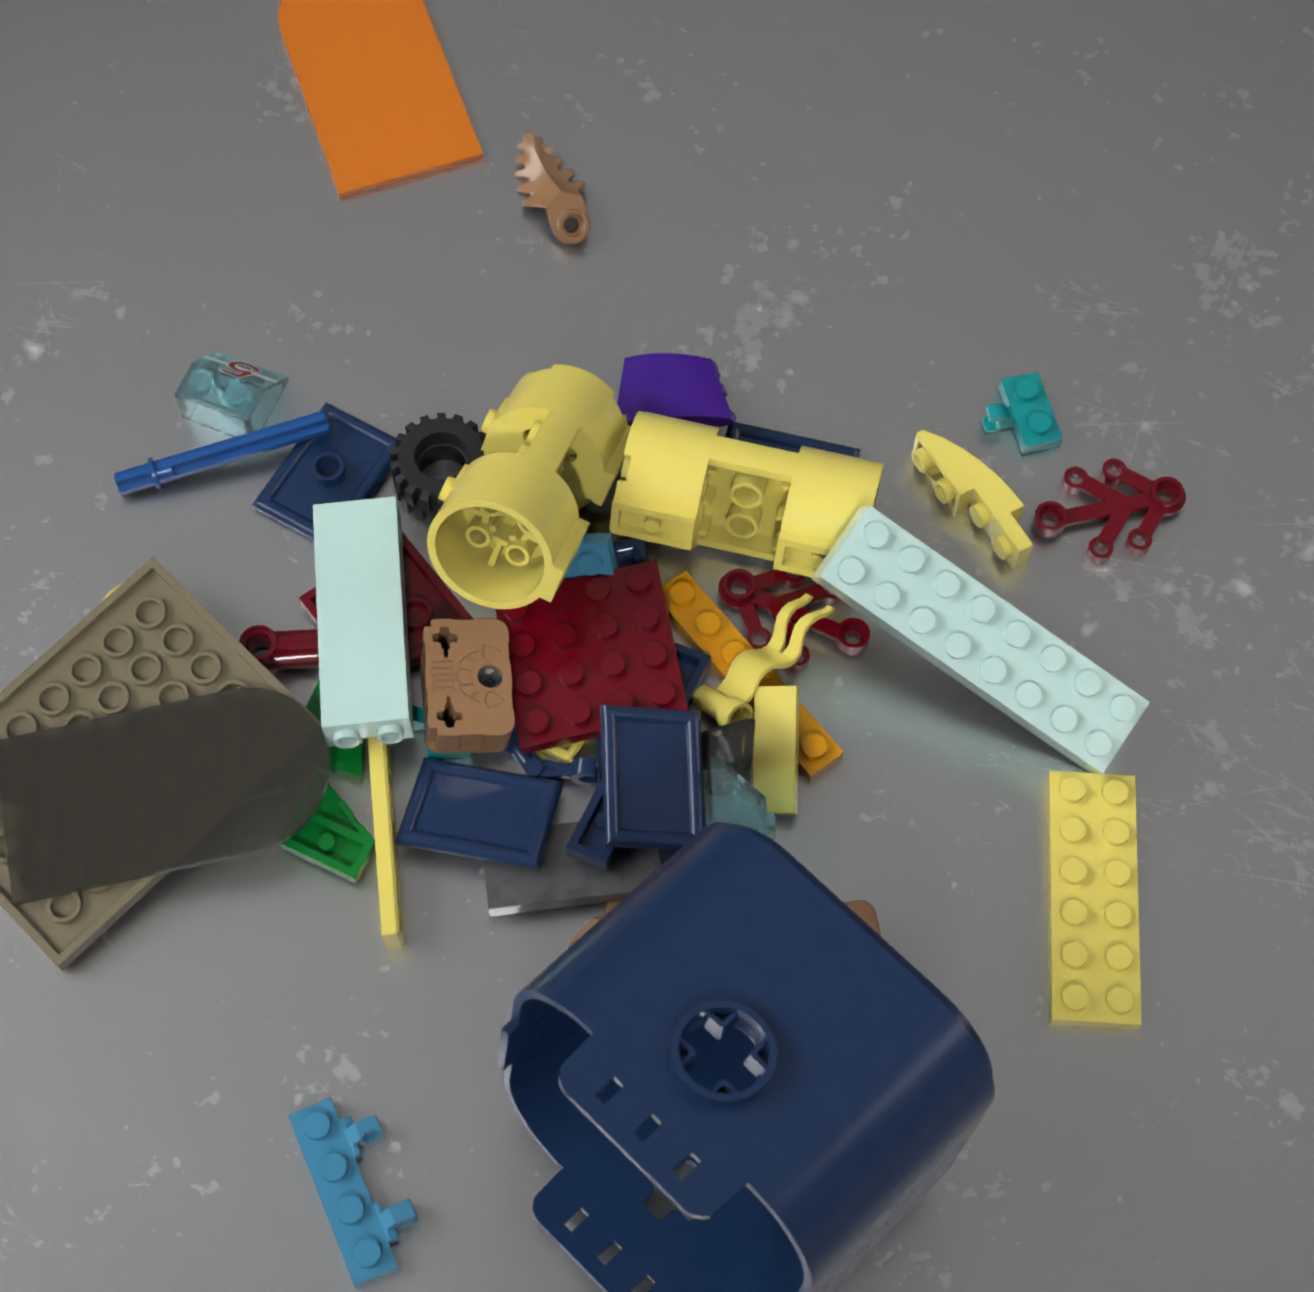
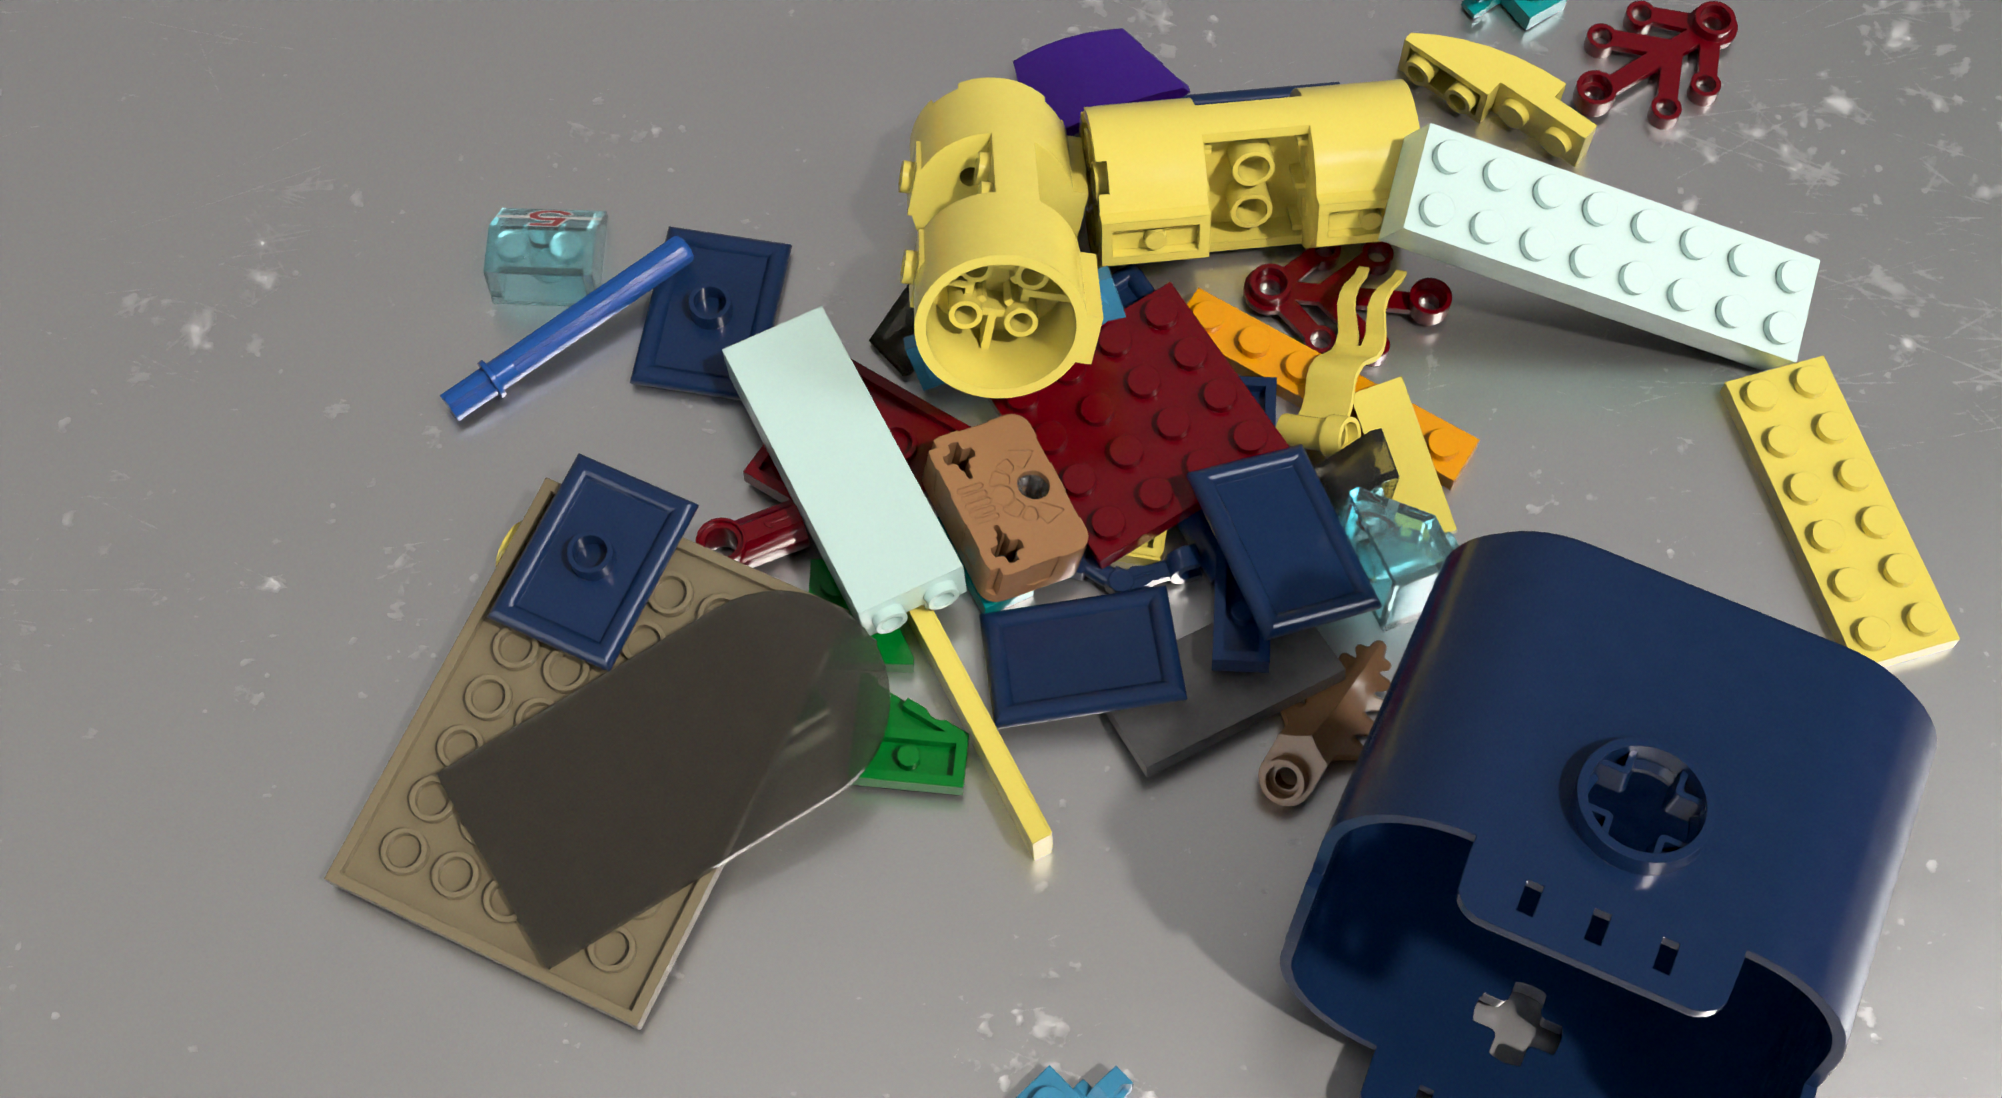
camera: 20 degrees left, 0 degrees up
black tyre [390,413,486,523] -> none
none -> dark blue piece [487,453,699,672]

